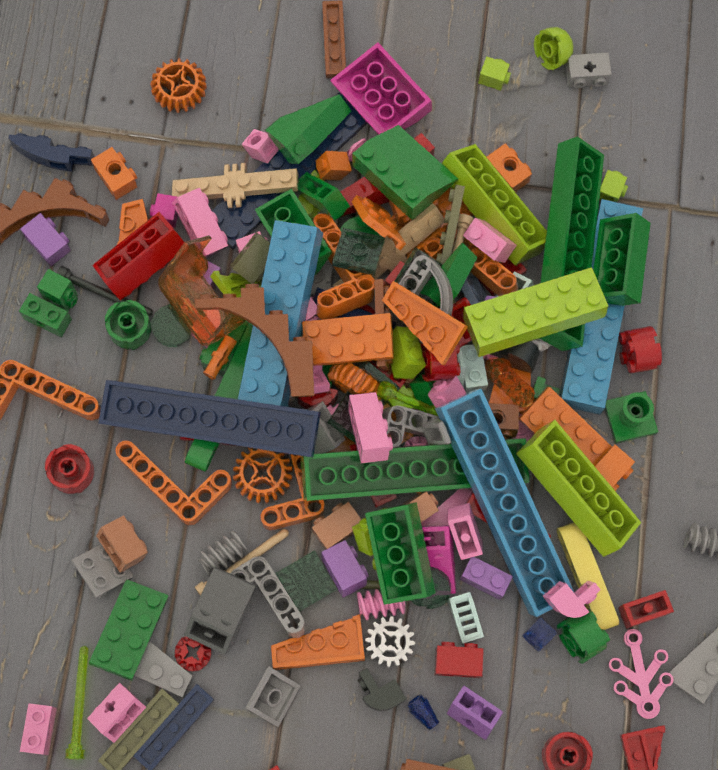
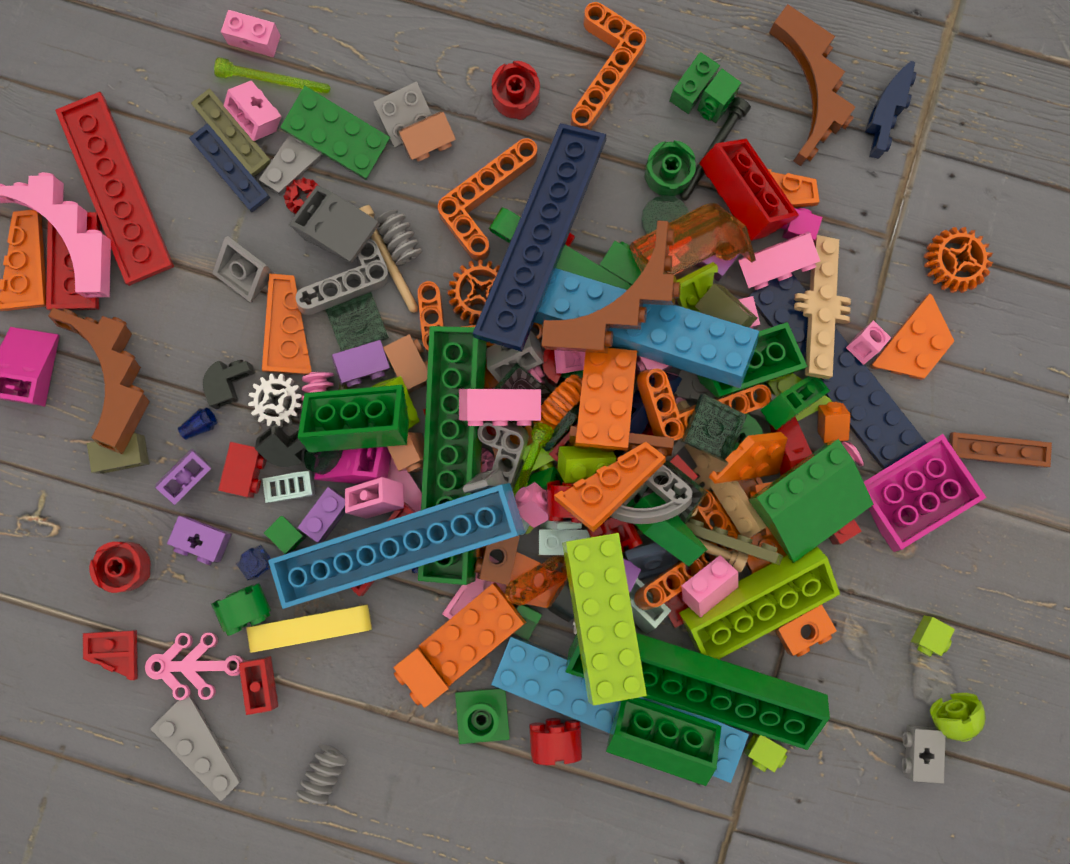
camera: 100 degrees right, 10 degrees up
medium lavender brick [20,213,71,266] -> none
orange brick [91,147,137,200] -> none
orange pin [203,335,237,380] -> none
green wedge [265,94,351,164] -> none
lime brick [516,420,641,557] -> none
bright pink brick [543,581,601,618] -> none
none -> medium lavender brick [167,516,232,565]
none -> pearl dark grey brick [255,424,307,467]
none -> green panel [264,516,307,554]
none -> orange wing [870,294,954,380]

